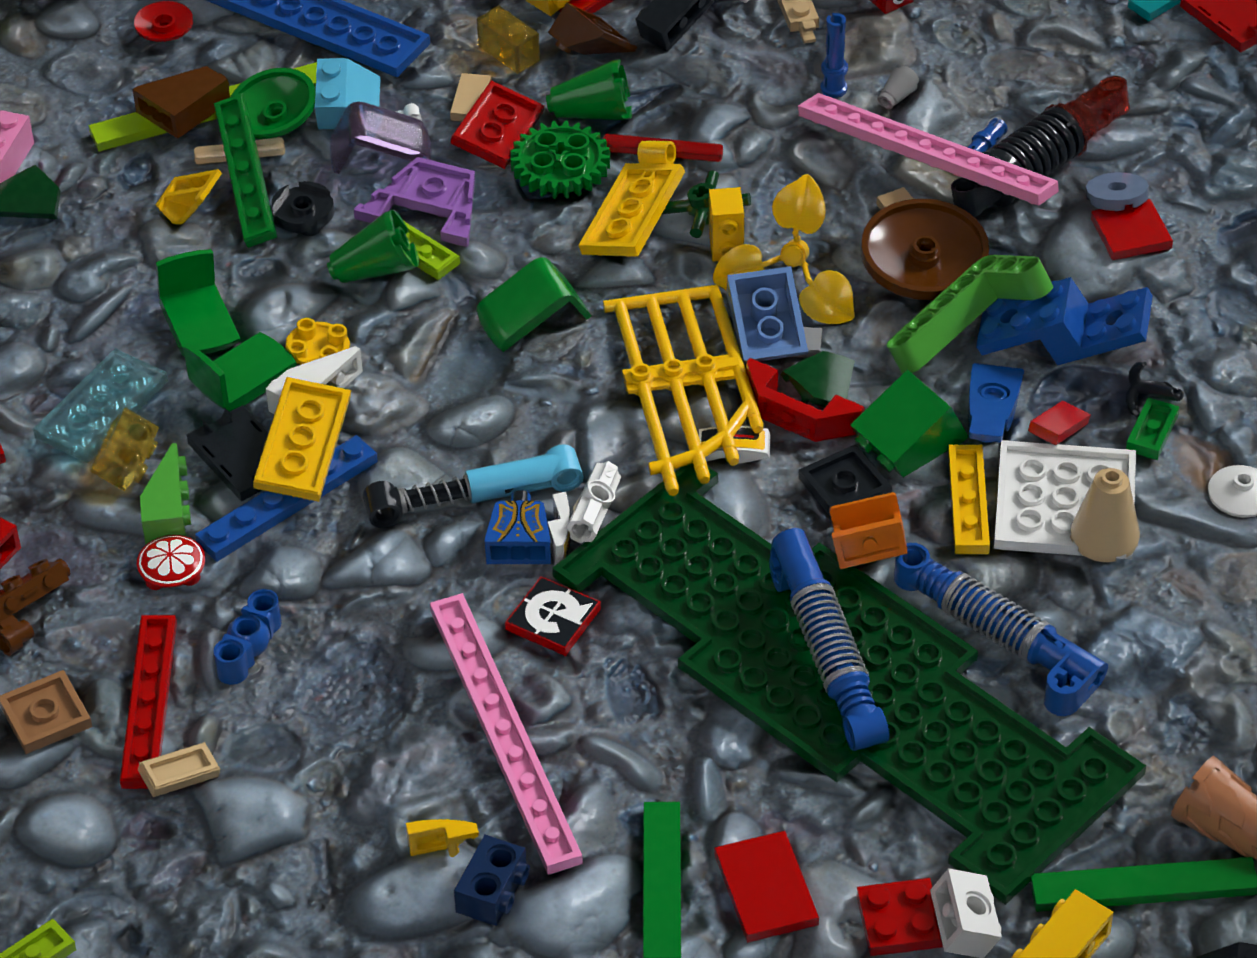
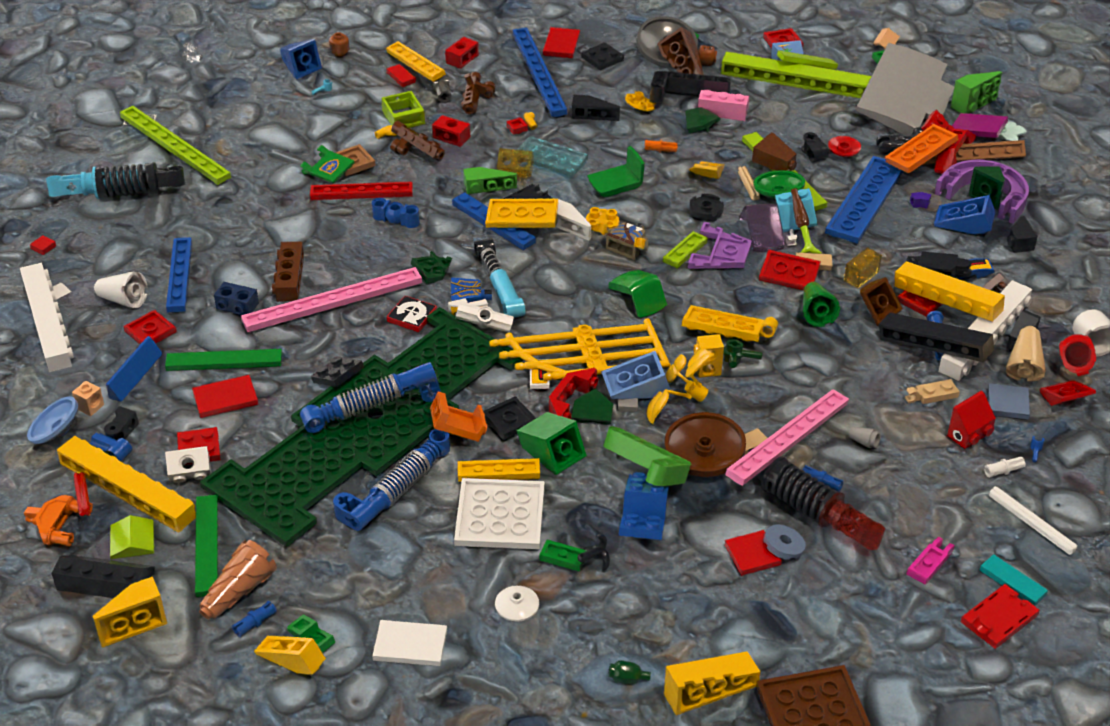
camera: 85 degrees right, 5 degrees down
dish [137,535,205,590] -> none
tan tile [138,742,220,797] -> none
green piece [183,332,296,412] -> none
green tile [214,93,277,248] -> none
green cone [327,210,419,283] -> none
yellow slope [406,819,479,857] -> none
green gear [510,120,610,199] -> none
red axle [603,133,724,162] -> none
blue pin [820,13,848,98] -> none
blue piece [968,363,1024,443] -> none
red tile [1028,400,1091,445] -> none
tan cone [1070,468,1140,563] -> none
none -> reddish brown brick [272,242,304,302]
none -> green flag [299,145,355,184]
none -> black plate [310,356,364,387]
none -> dark green slope [411,251,452,284]
none -> torso [595,222,648,260]
none -> orange axle [644,140,678,153]
none -> reddish brown piece [791,188,822,254]
none -> black piece [801,132,829,162]
none -> dark pink hinge [907,536,955,585]

